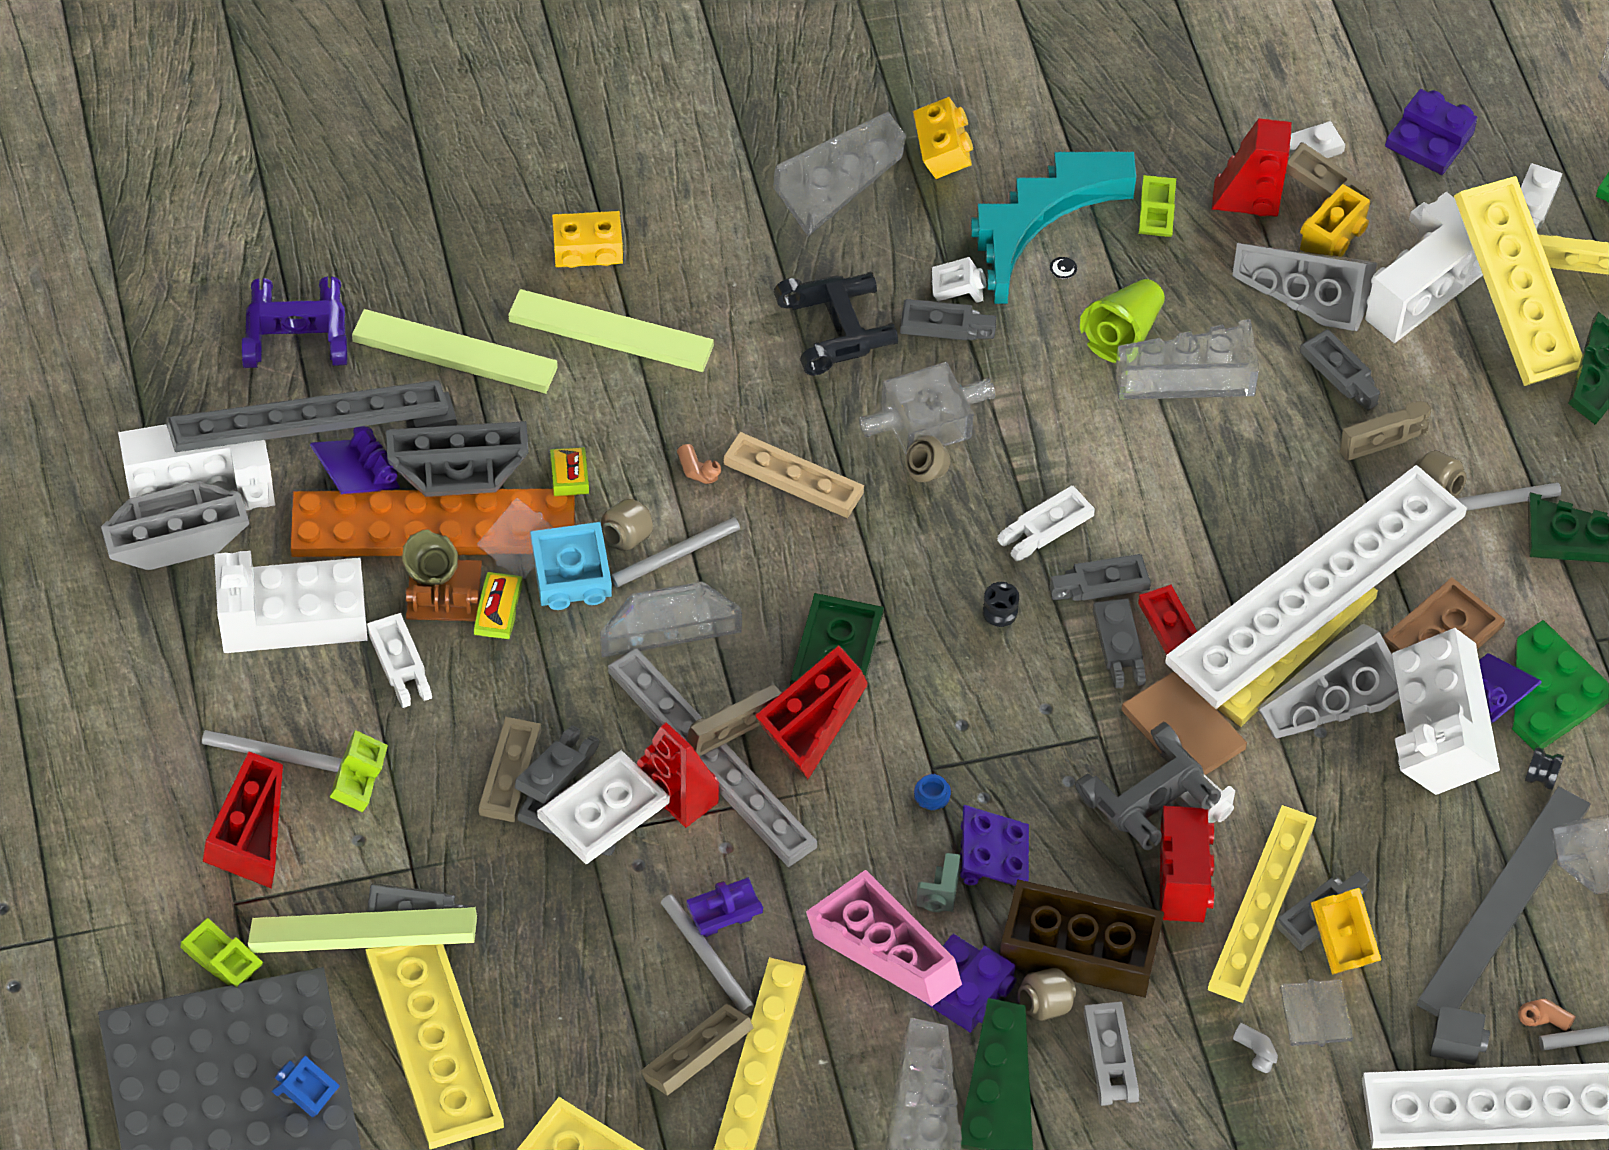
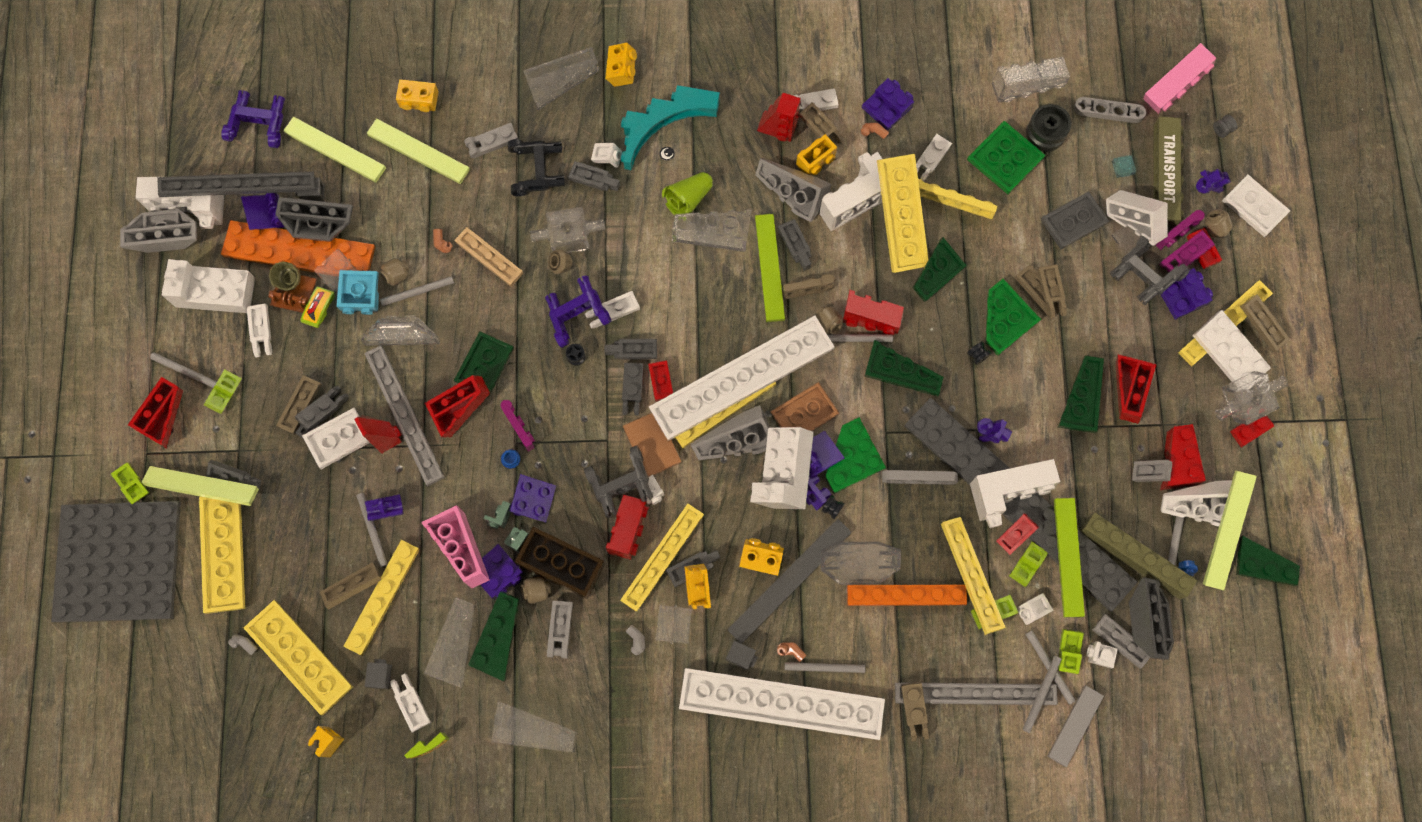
camera: 15 degrees right, 20 degrees up
blue bracket [271,1056,340,1117] -> none
slope [550,447,589,496] -> none
dark tan plate [687,684,782,757] -> none
lime slope [1138,175,1176,237] -> none
none -> light grey plate [464,123,518,158]
none -> magenta plate [500,400,535,452]
none -> sand green bracket [504,527,529,553]
none -> dark purple connector [545,276,612,348]
none -> yellow brick [739,538,784,576]
none -> lime tile [755,214,785,322]
none -> dark purple hips [806,475,831,510]
none -> wedge [842,290,904,335]
none -> nougat arm [861,122,889,139]

